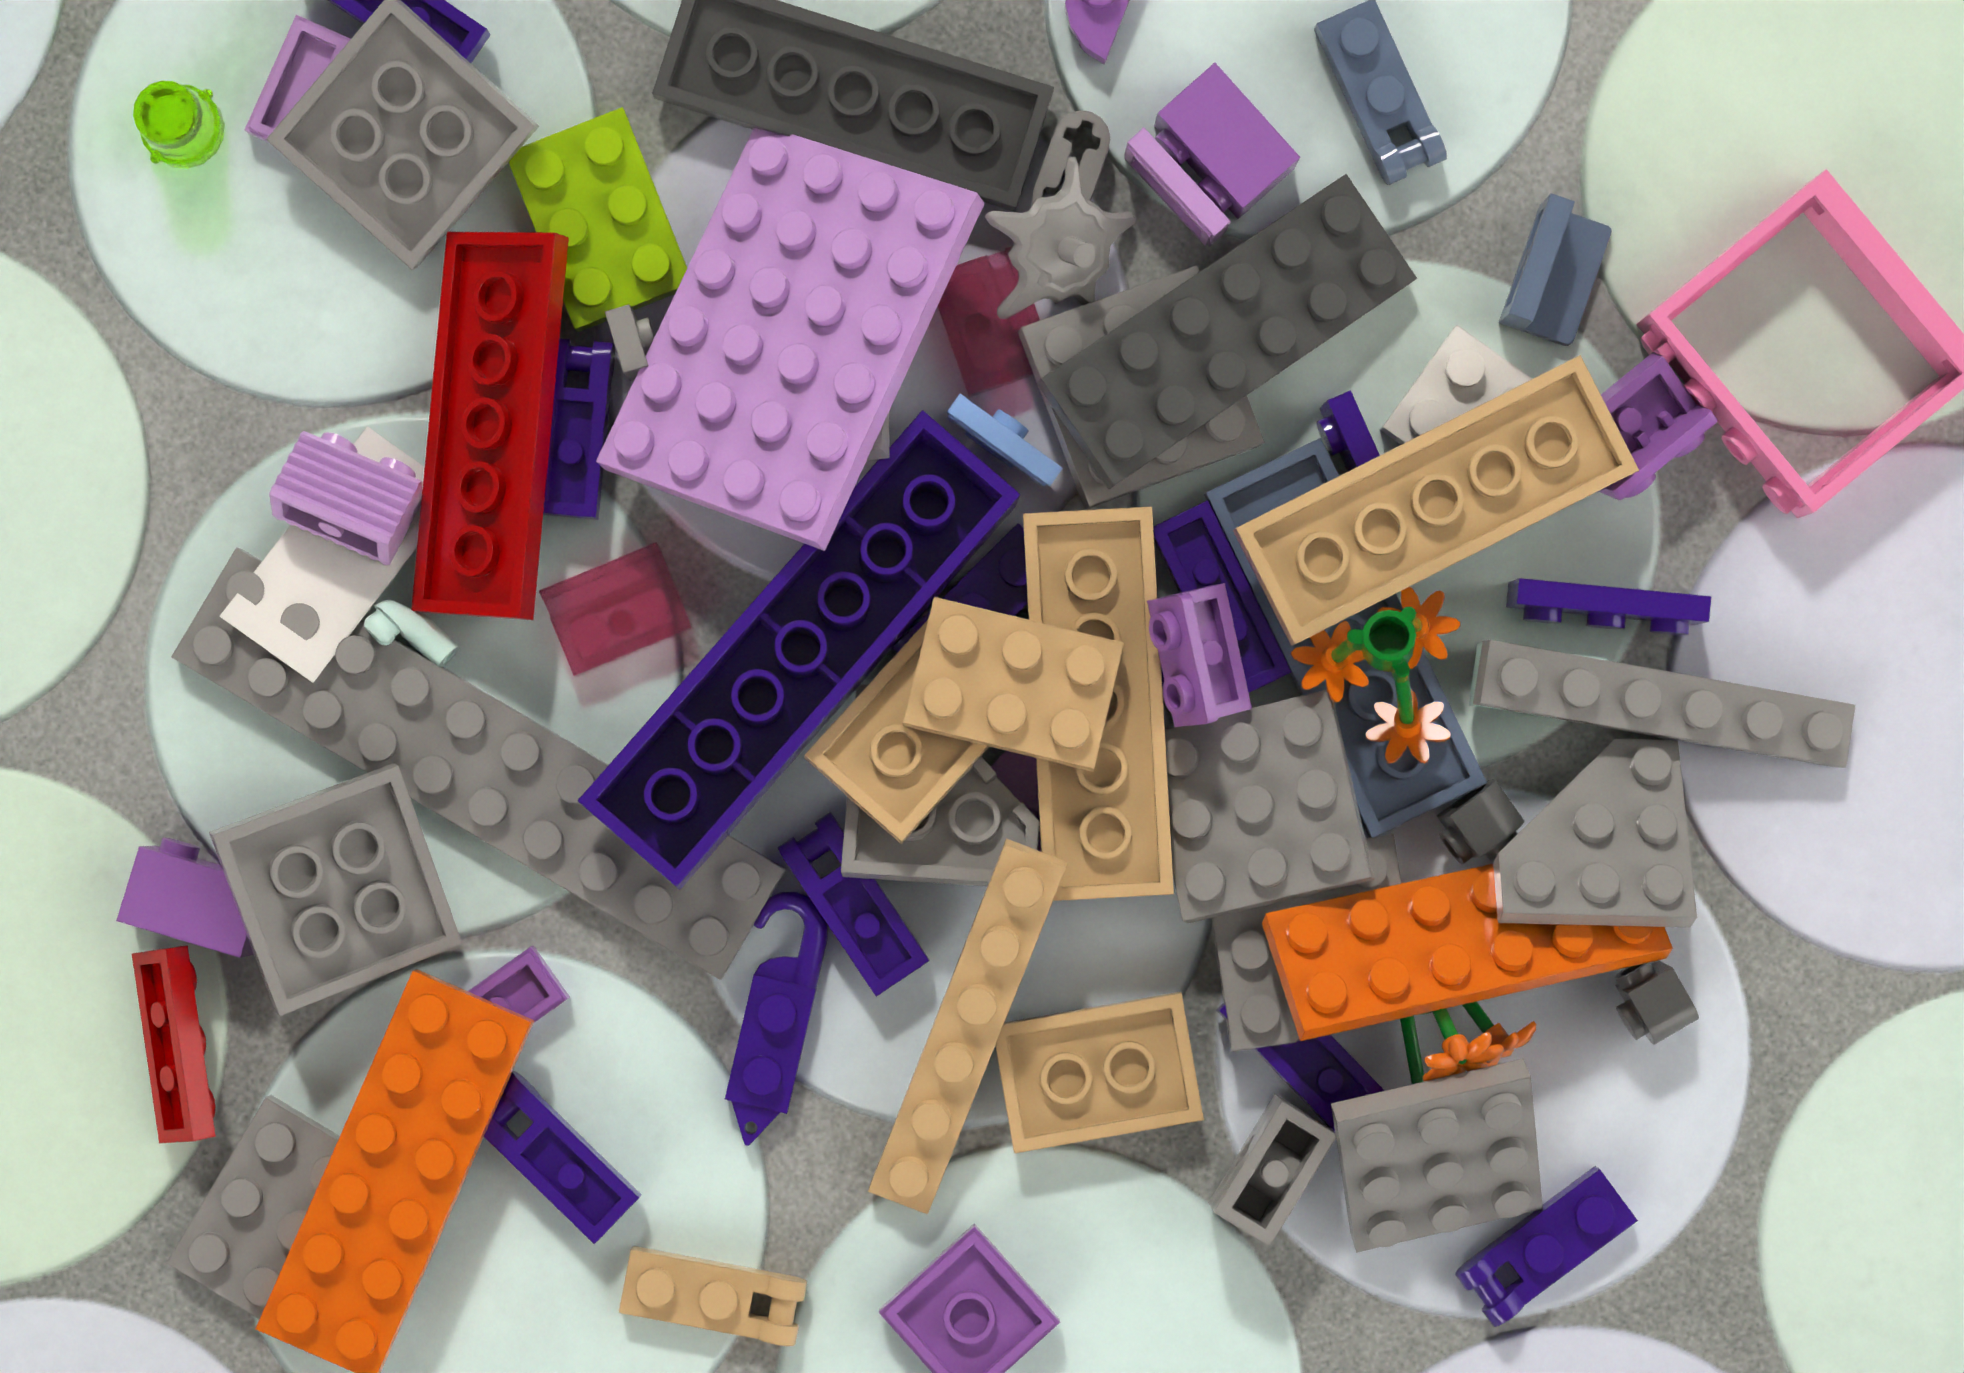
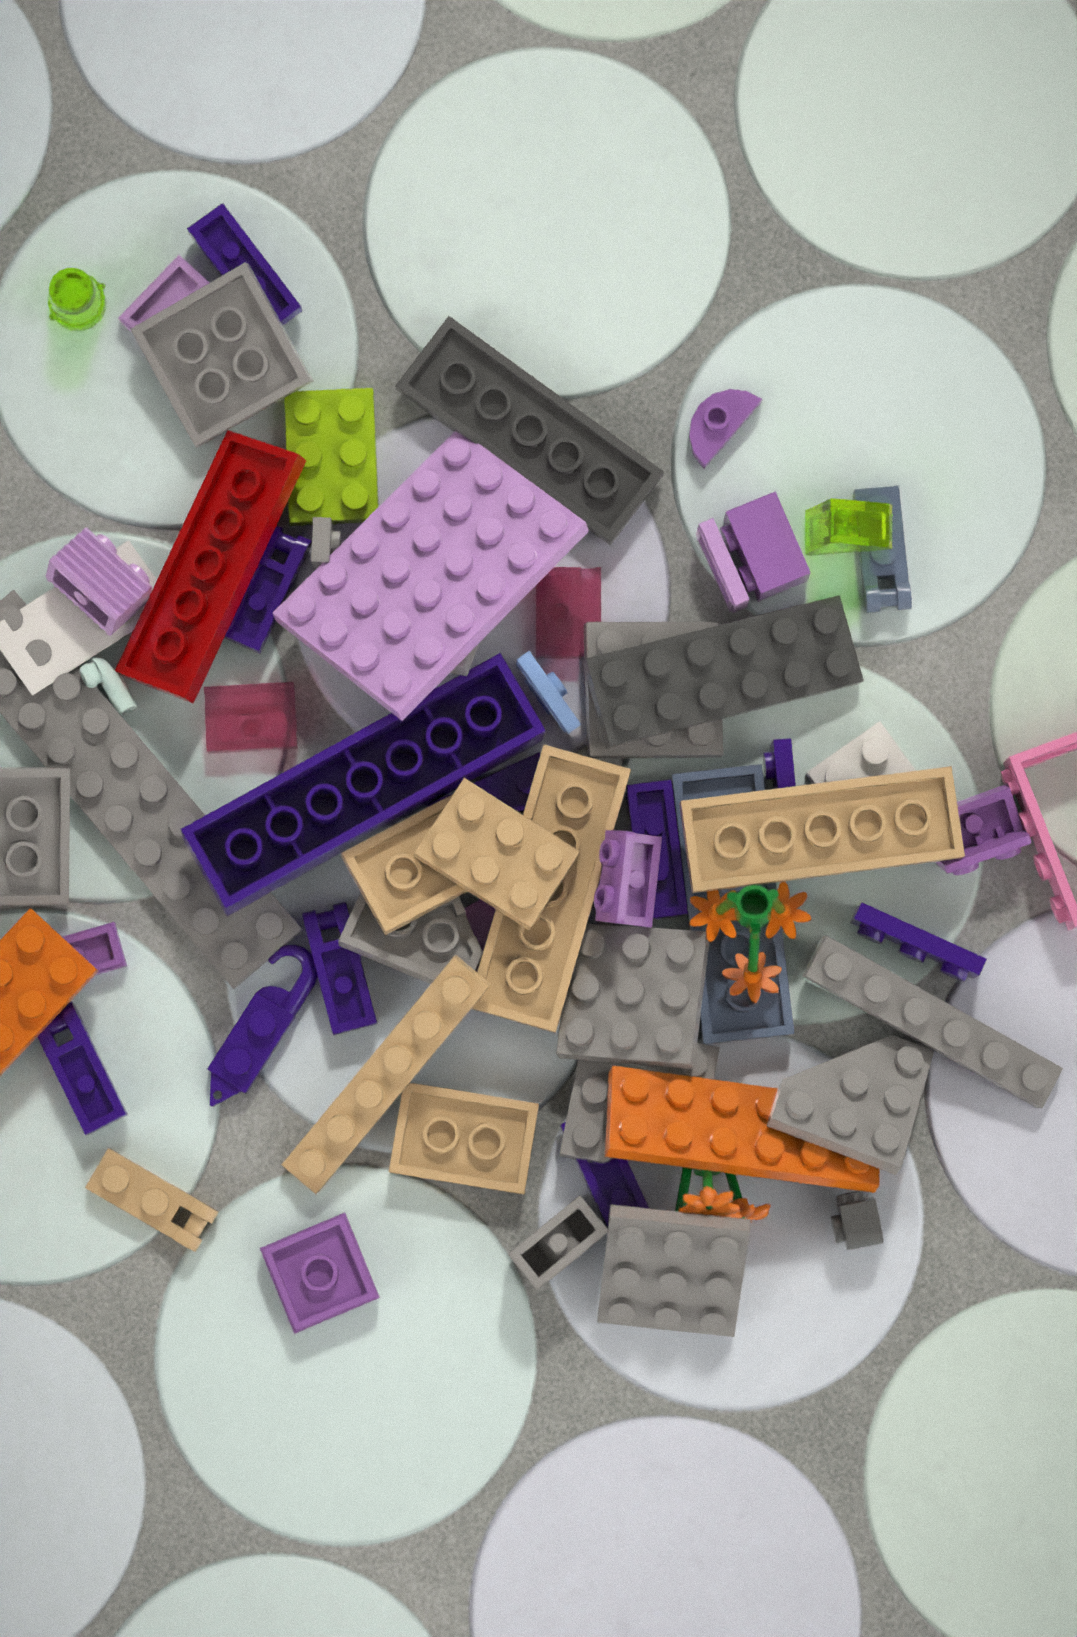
camera: 25 degrees right, 5 degrees down
light grey piece [985,157,1135,319] -> none
light grey beam [1032,110,1110,204] -> none
dark grey plate [1436,779,1525,865] -> none
dark purple plate [1455,1166,1638,1327] -> none
sand blue panel [1498,193,1612,346] -> none
none -> clear neon green slope [805,498,892,556]

